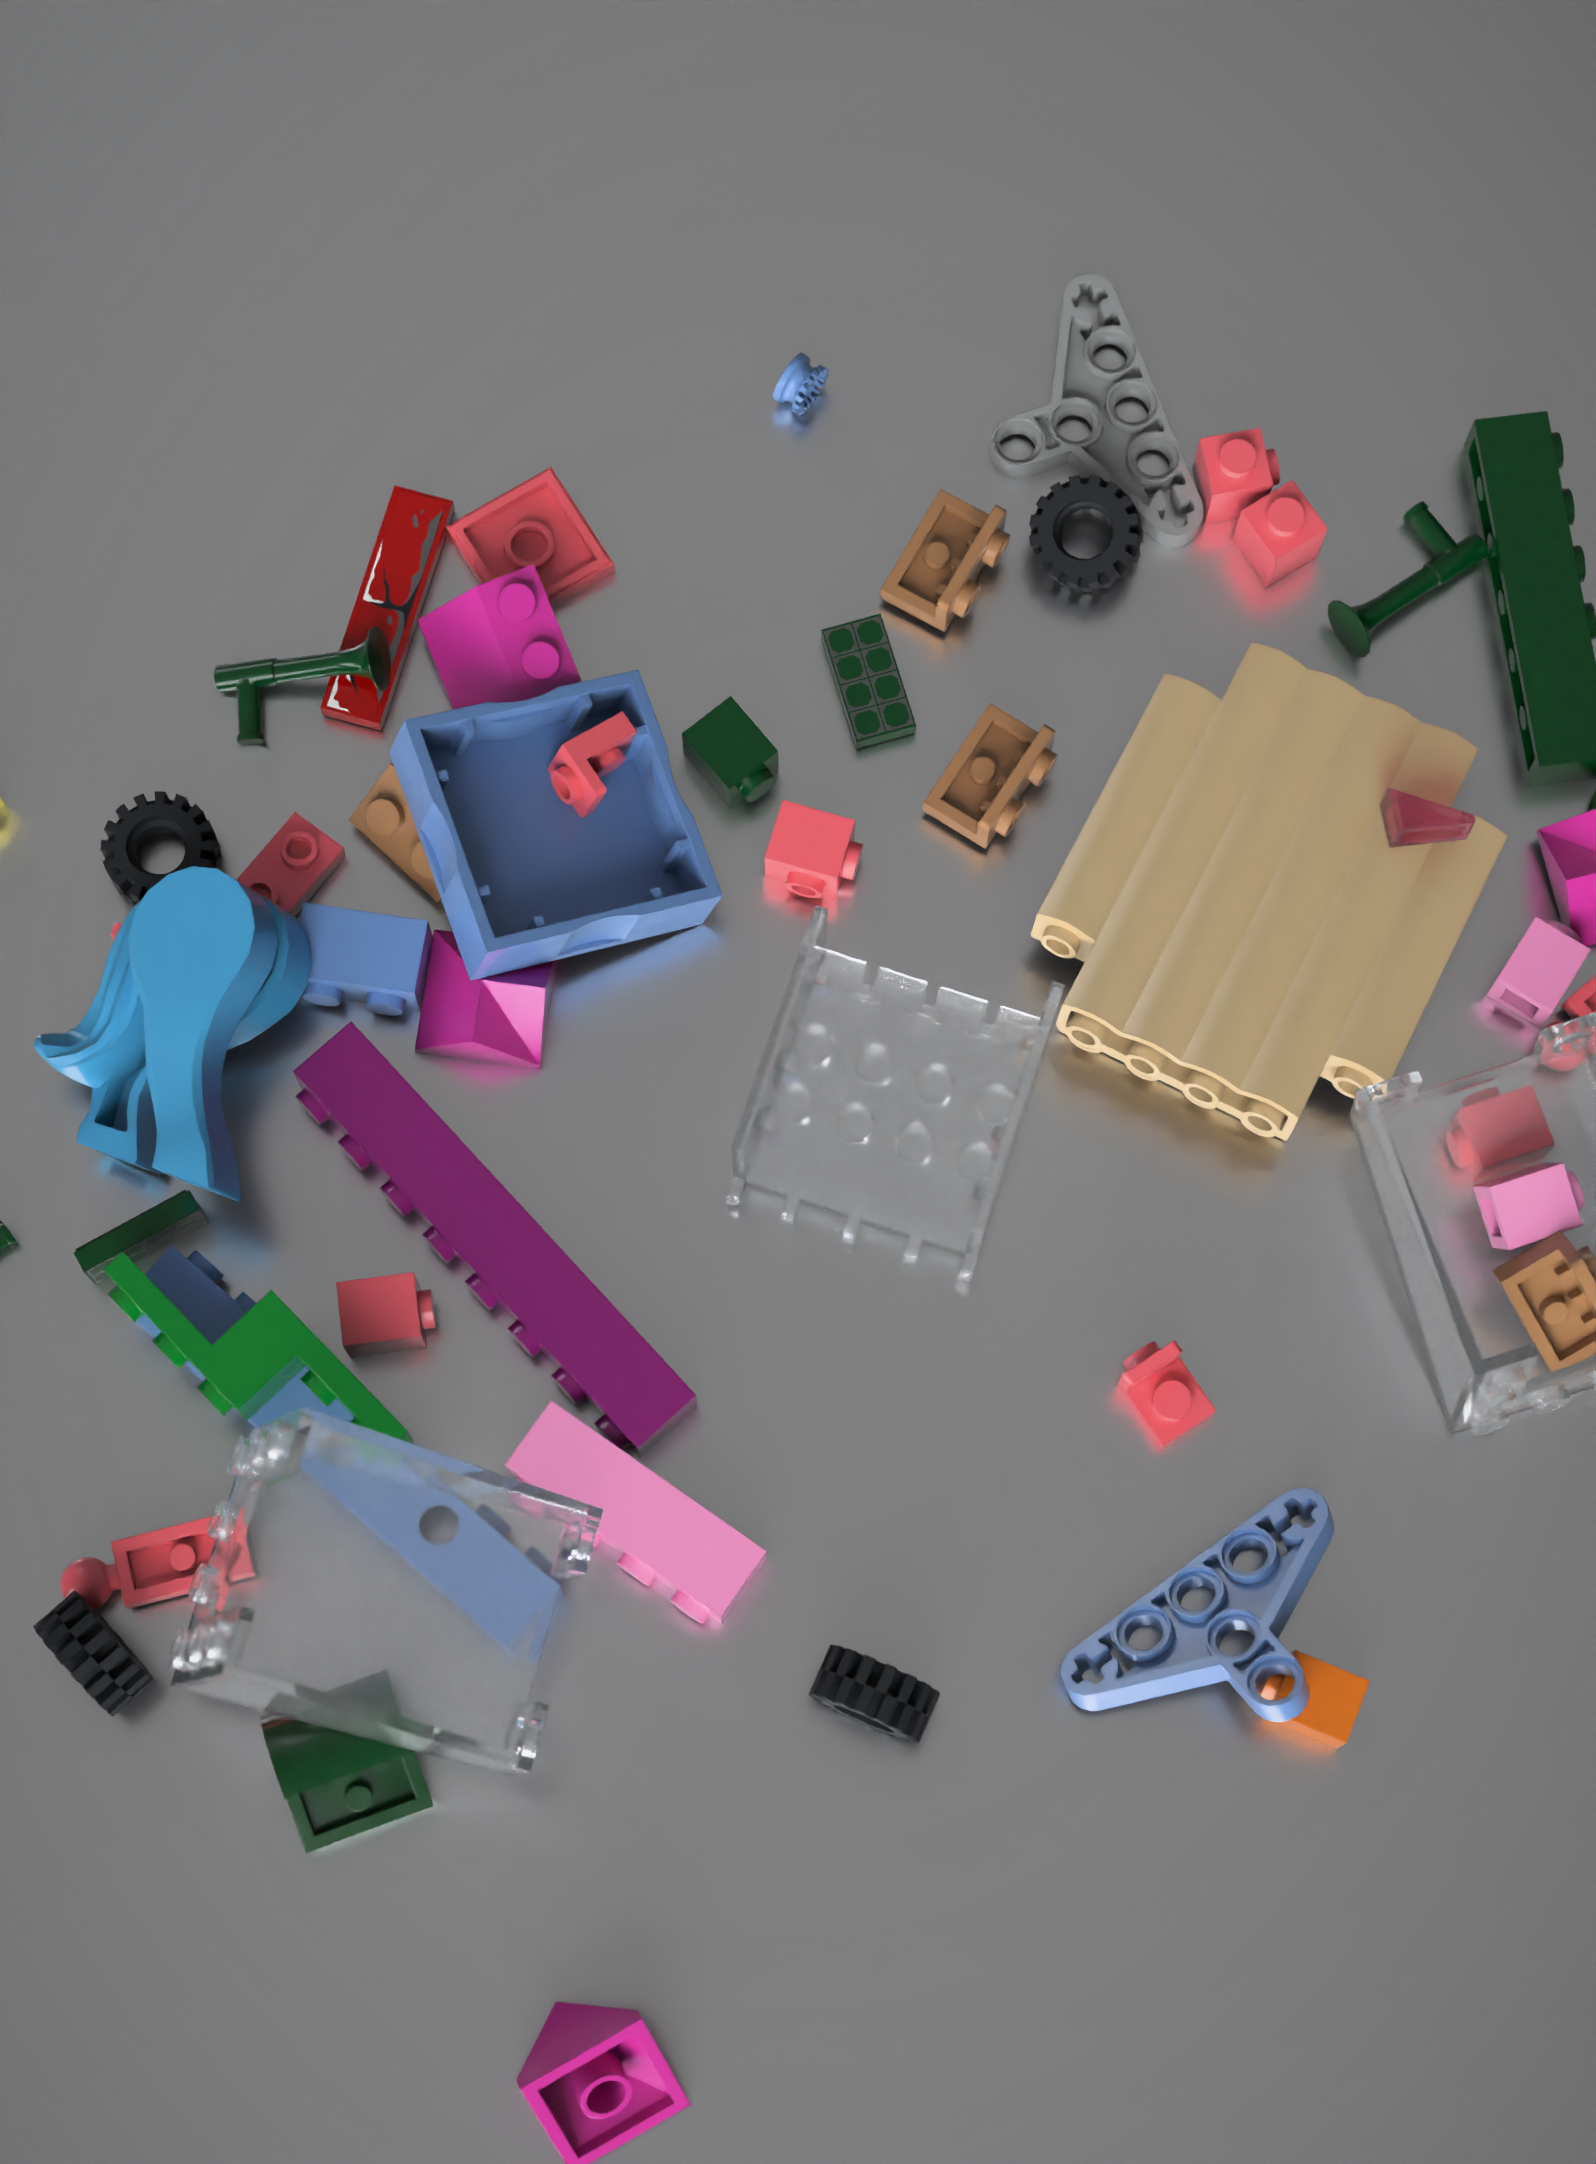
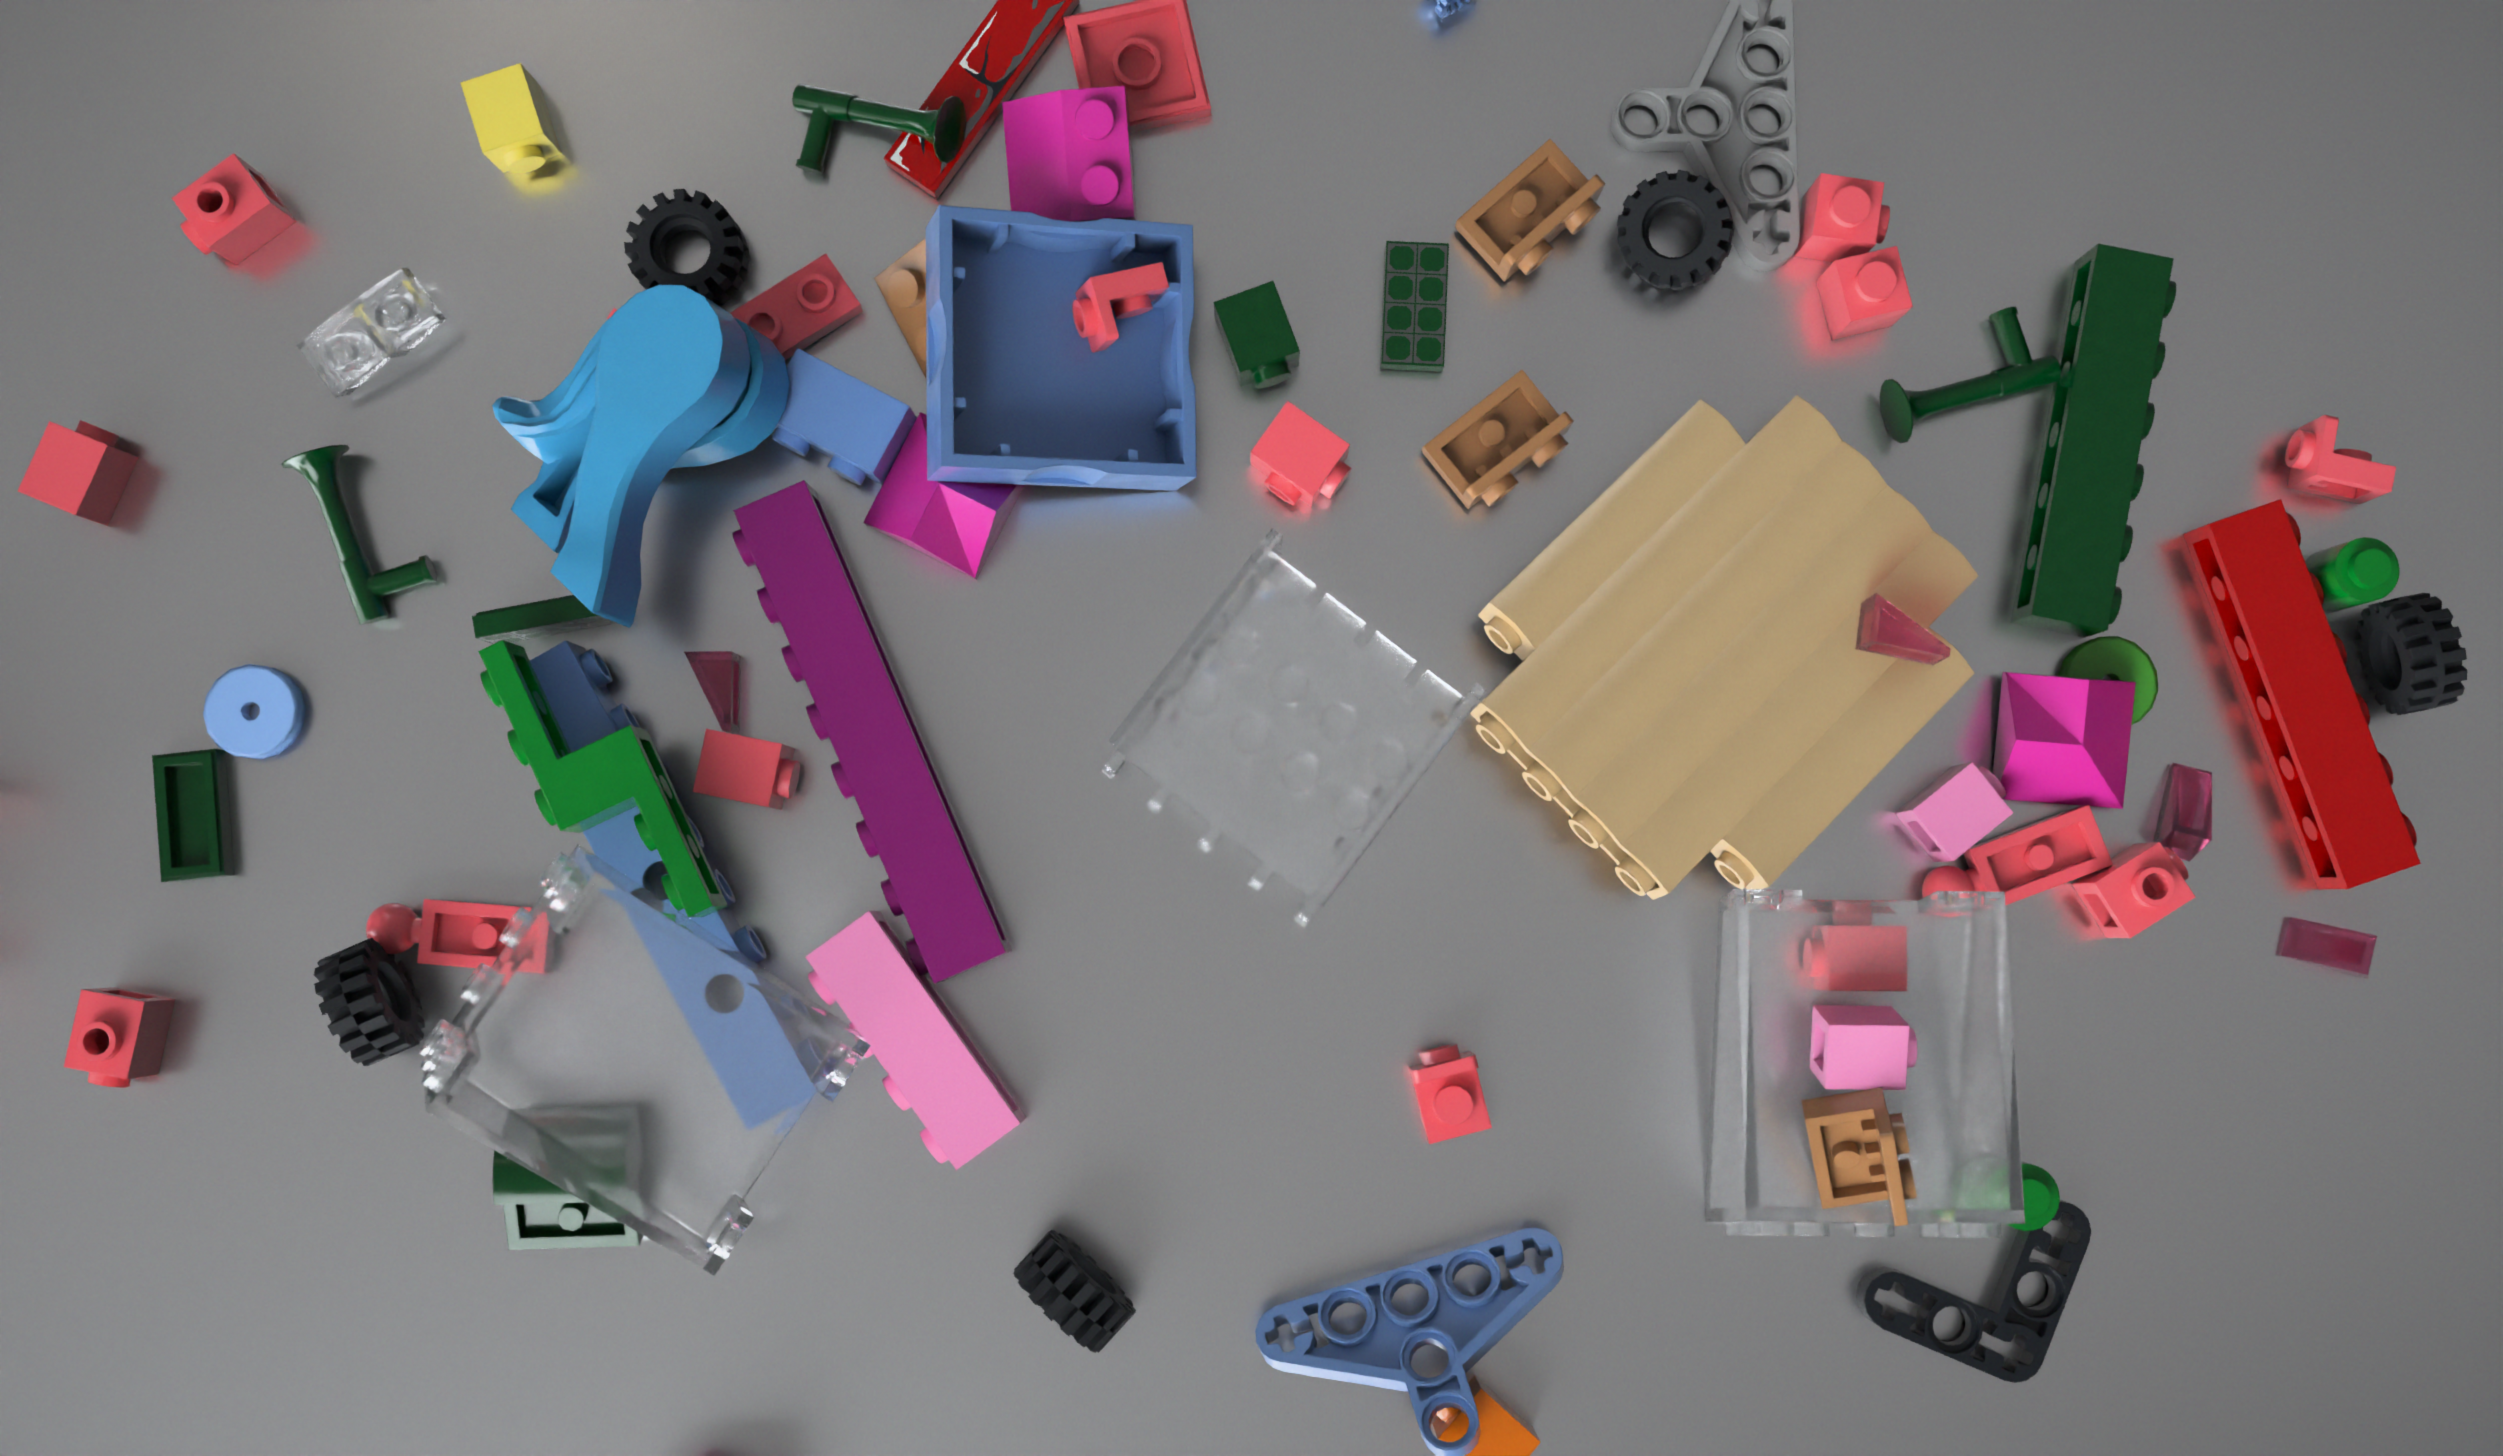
camera: 20 degrees right, 10 degrees up
none -> clear pink piece [684,651,741,734]

